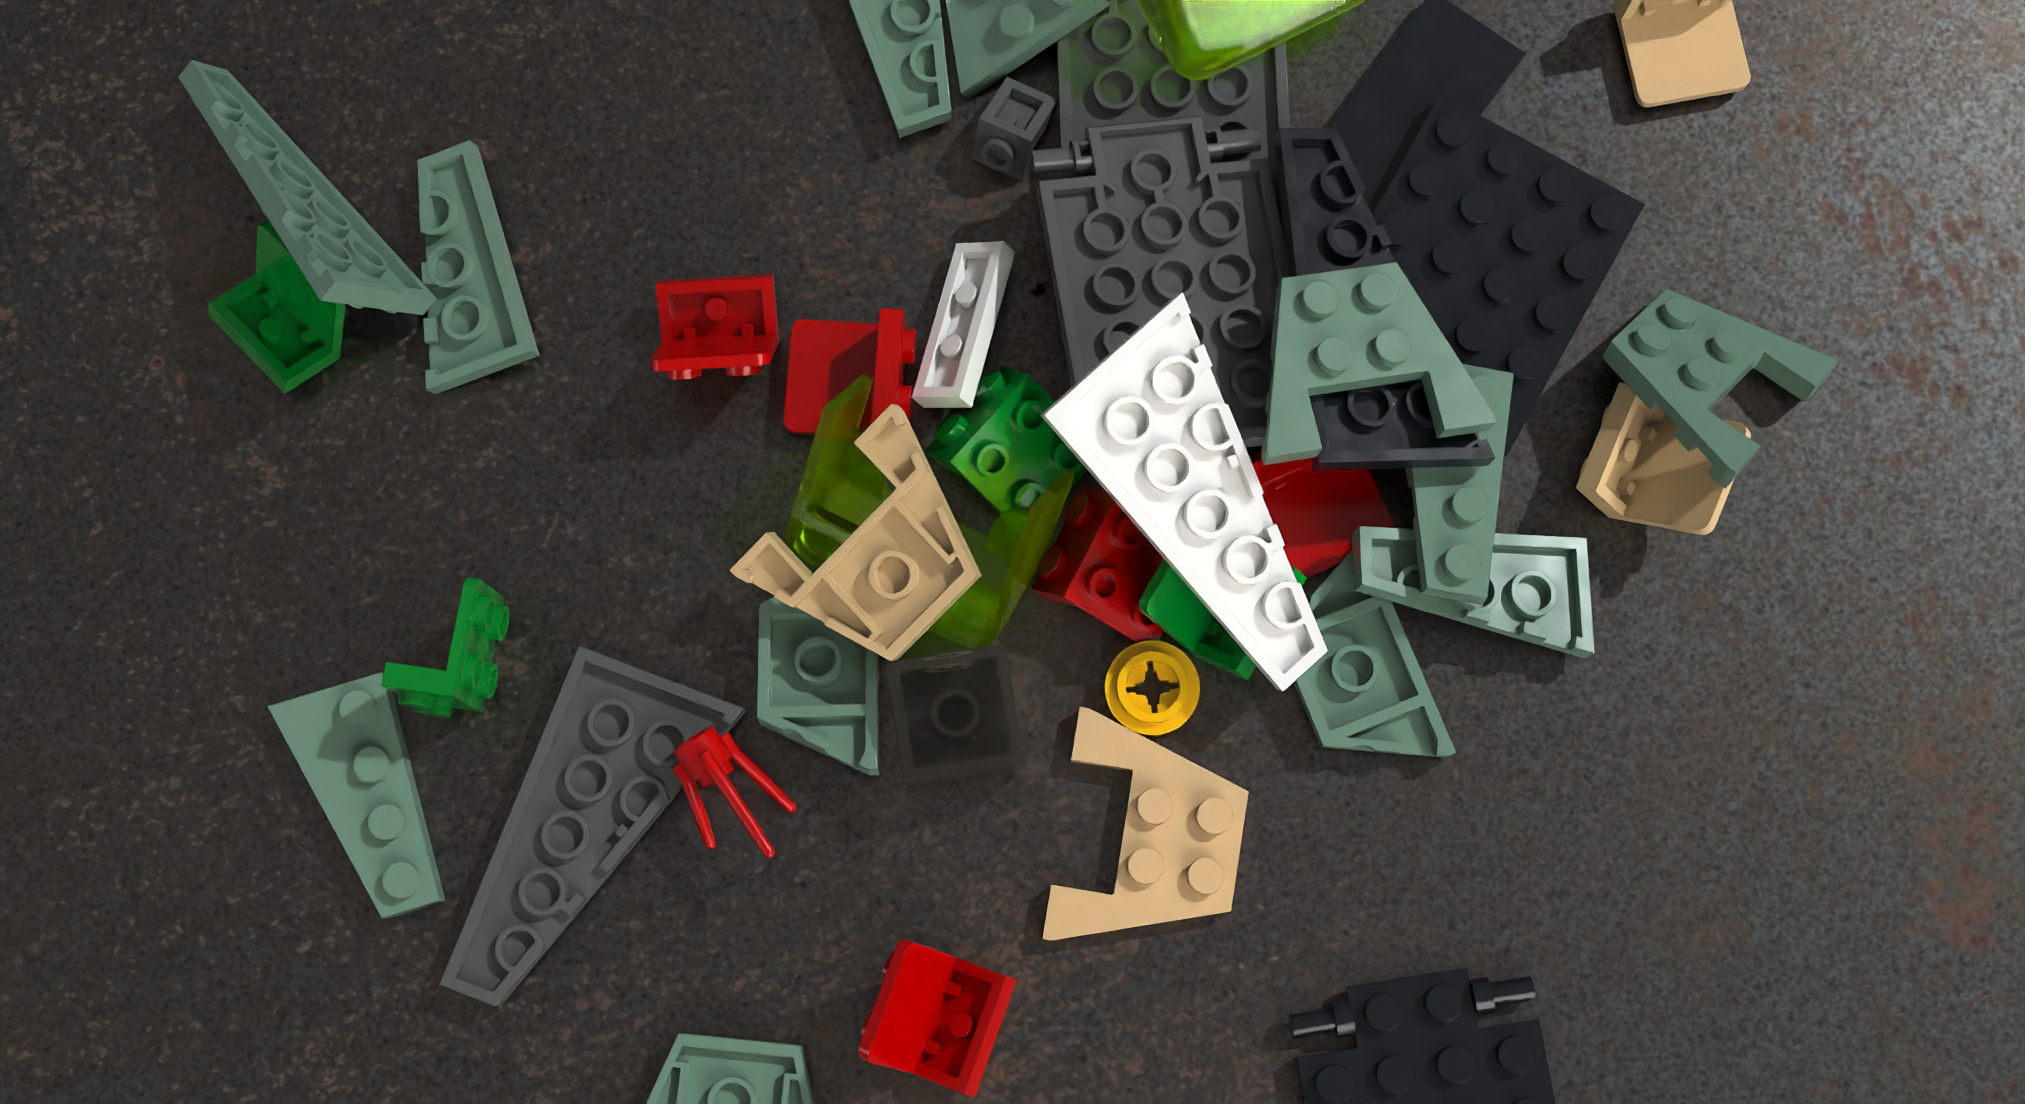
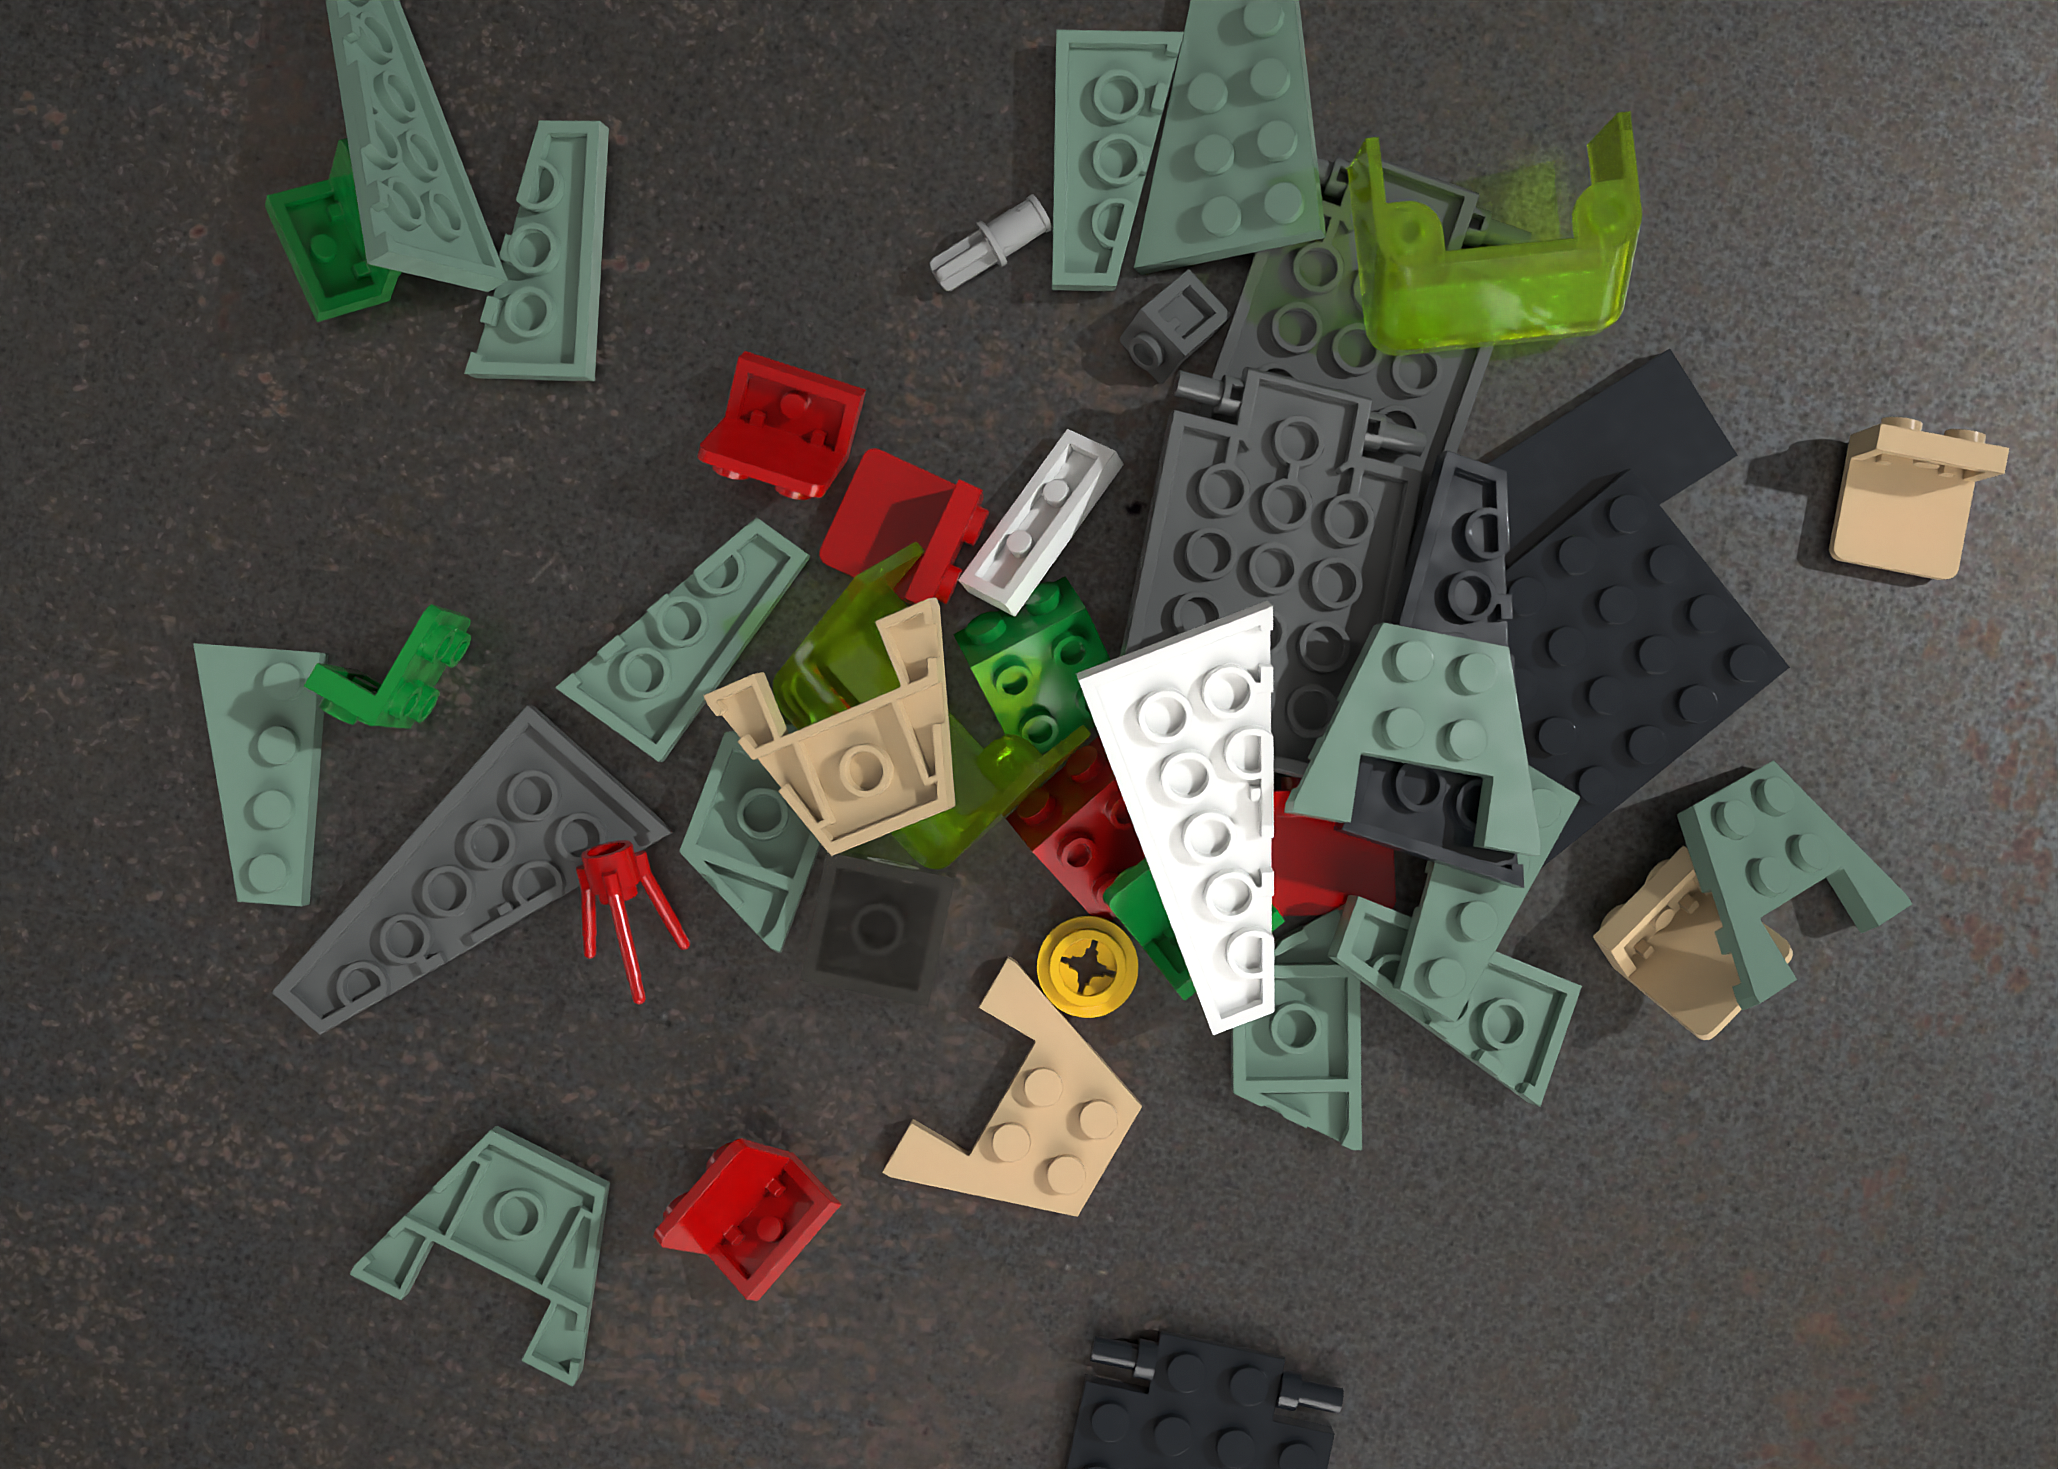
camera: 15 degrees right, 10 degrees up
none -> sand green wing [555,517,811,762]
none -> light grey axle [929,194,1053,292]

